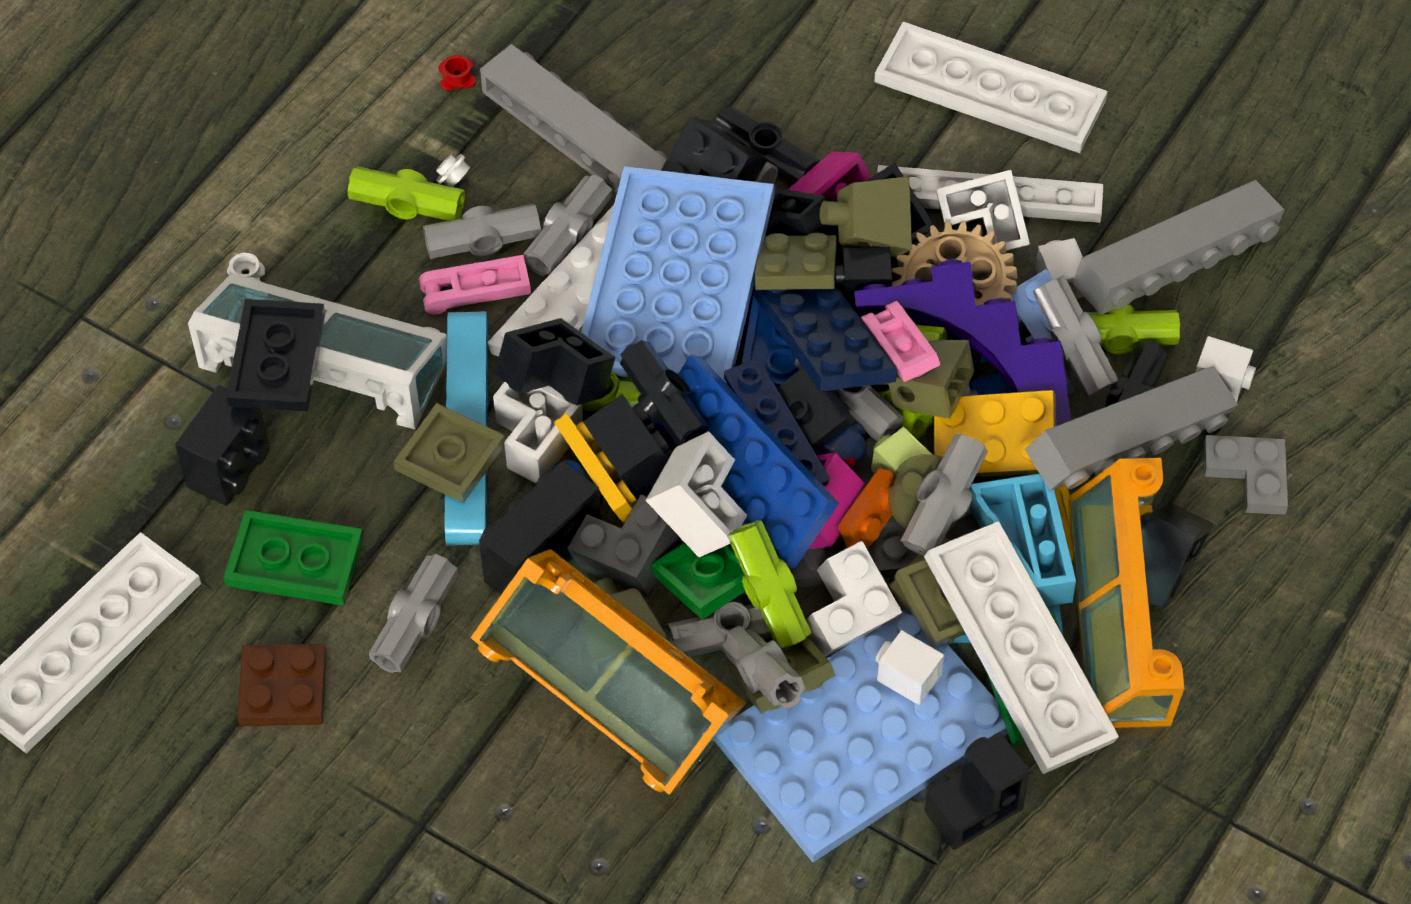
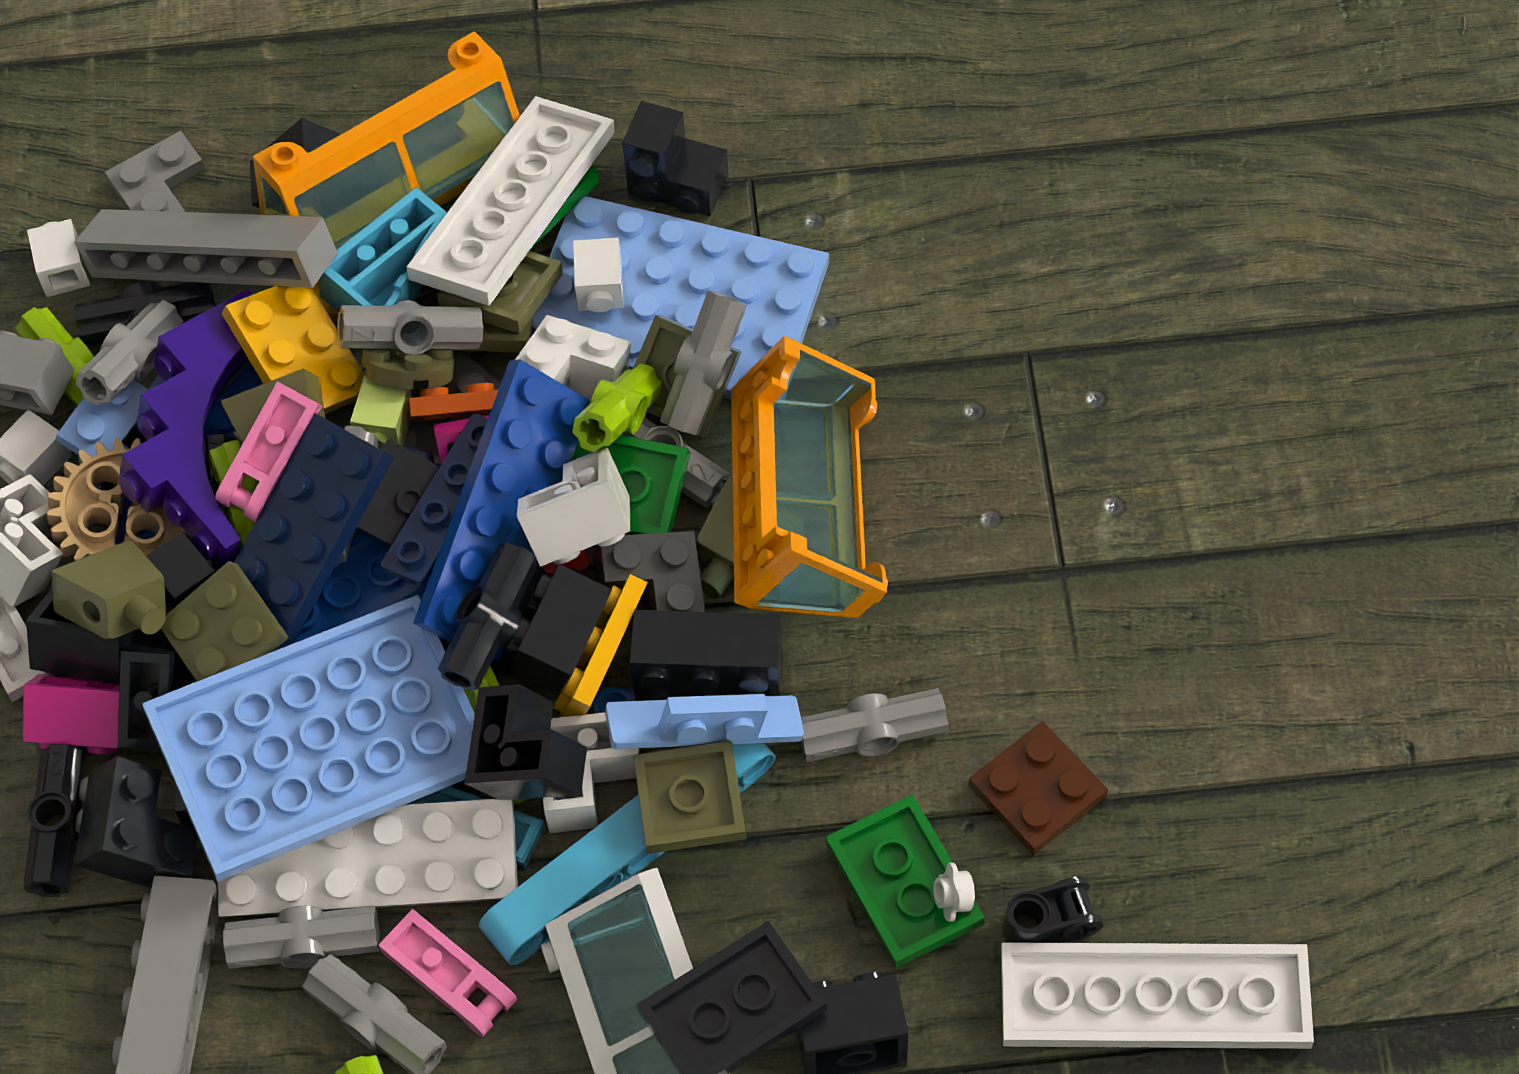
camera: 125 degrees left, 5 degrees up
none -> light blue bracket [605,694,804,749]
none -> white plate [933,863,975,922]
none -> black piece [1002,876,1104,943]

